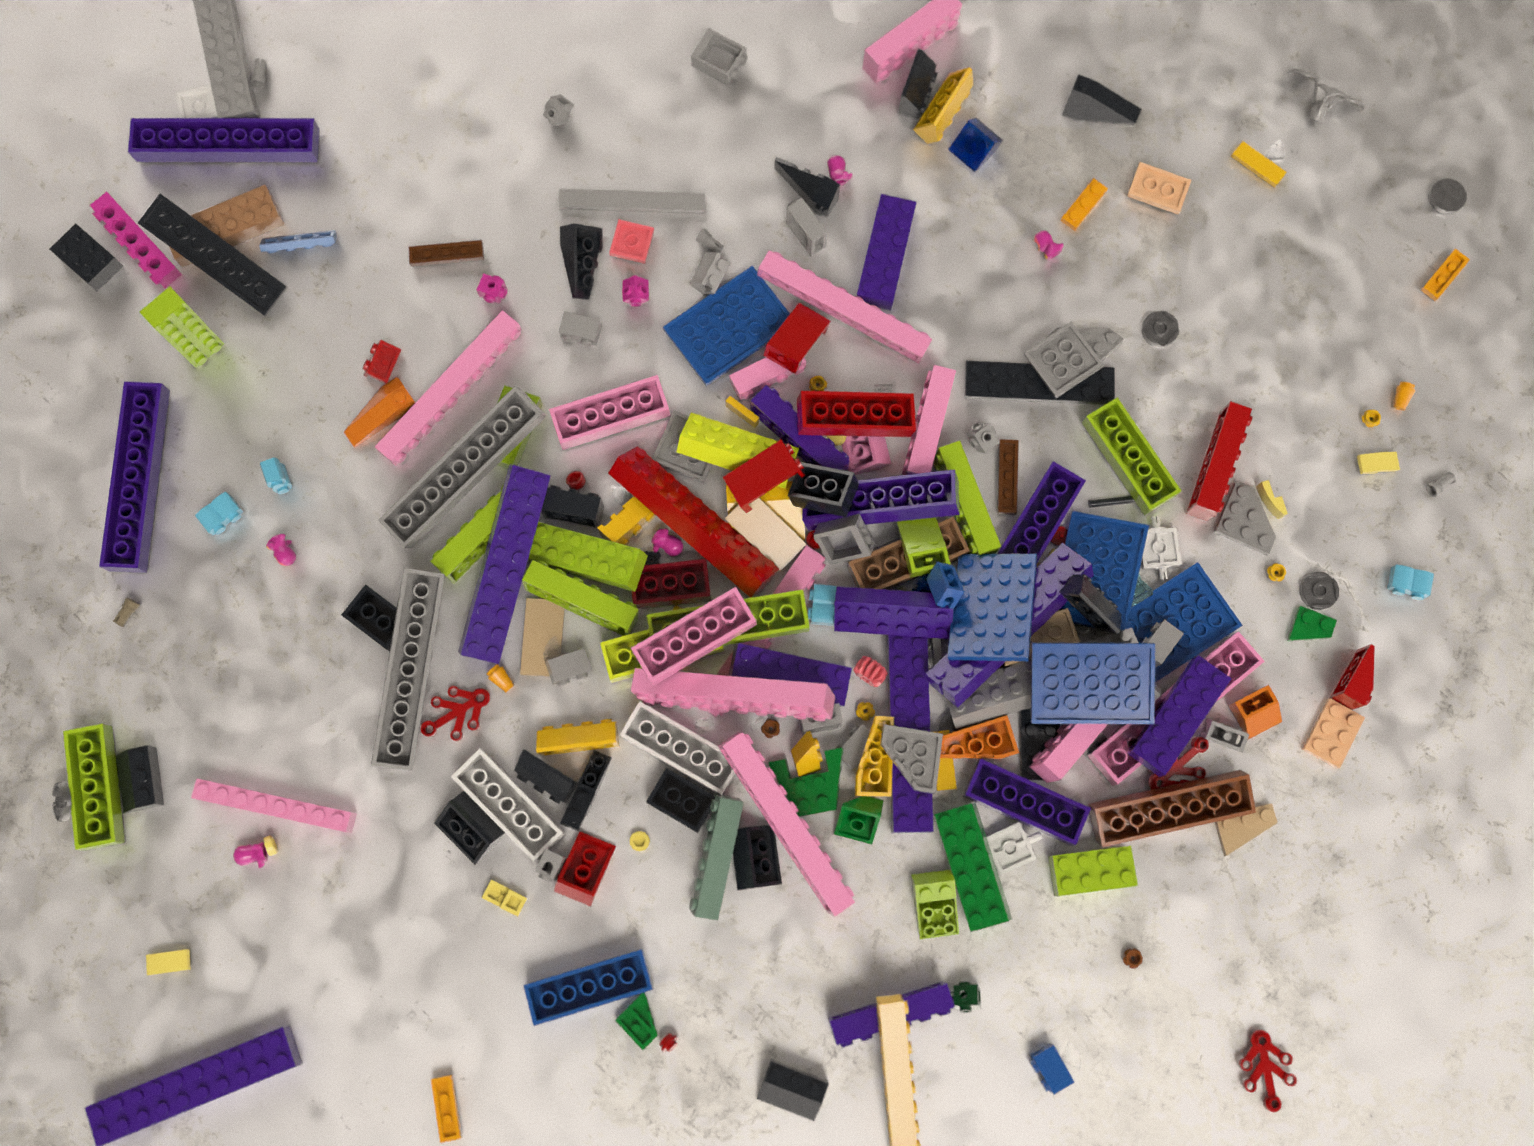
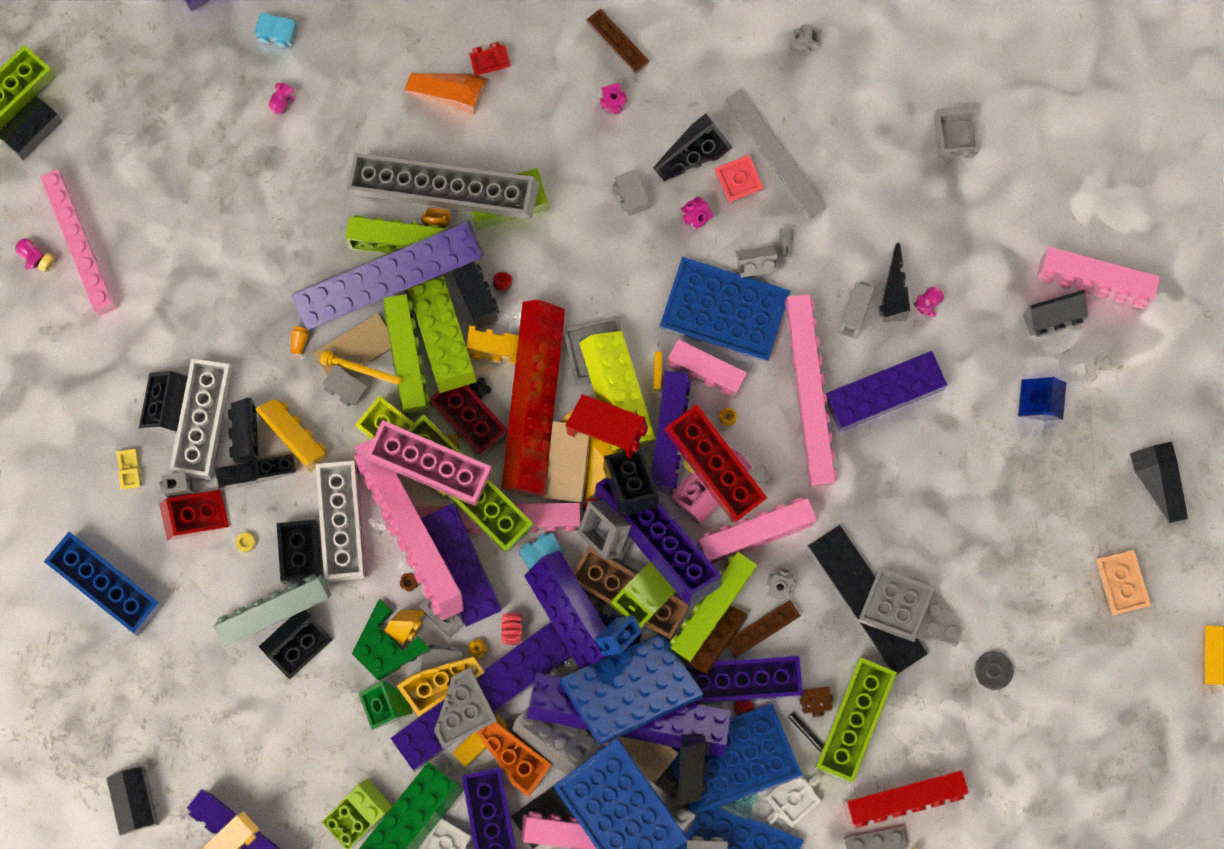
camera: 55 degrees right, 0 degrees up
dark tan pin [113,597,140,627] -> none
medium azure brick [260,458,292,494] -> none
black brick [341,584,397,652] -> none
light grey brick [371,568,445,770] -> none
bright pink brick [375,310,522,466] -> none
red plant [420,686,490,742] -> none
bright pink brick [549,375,670,450] -> none
green wing [615,993,658,1051] -> none
dark pink animal [651,528,684,557] -> none
red plate [659,1033,678,1053] -> none
bright pink brick [717,732,855,916] -> none
red panel [763,303,831,374] -> none
yellow slope [913,67,973,144] -> none
dark pink animal [1034,230,1064,260] -> none
light orange plate [1060,178,1108,231] -> none
none -> yellow piece [320,350,402,385]
none -> light orange hair [421,208,451,229]
none -> reddish brown plate [690,605,747,674]
none -> reddish brown head [799,687,833,717]

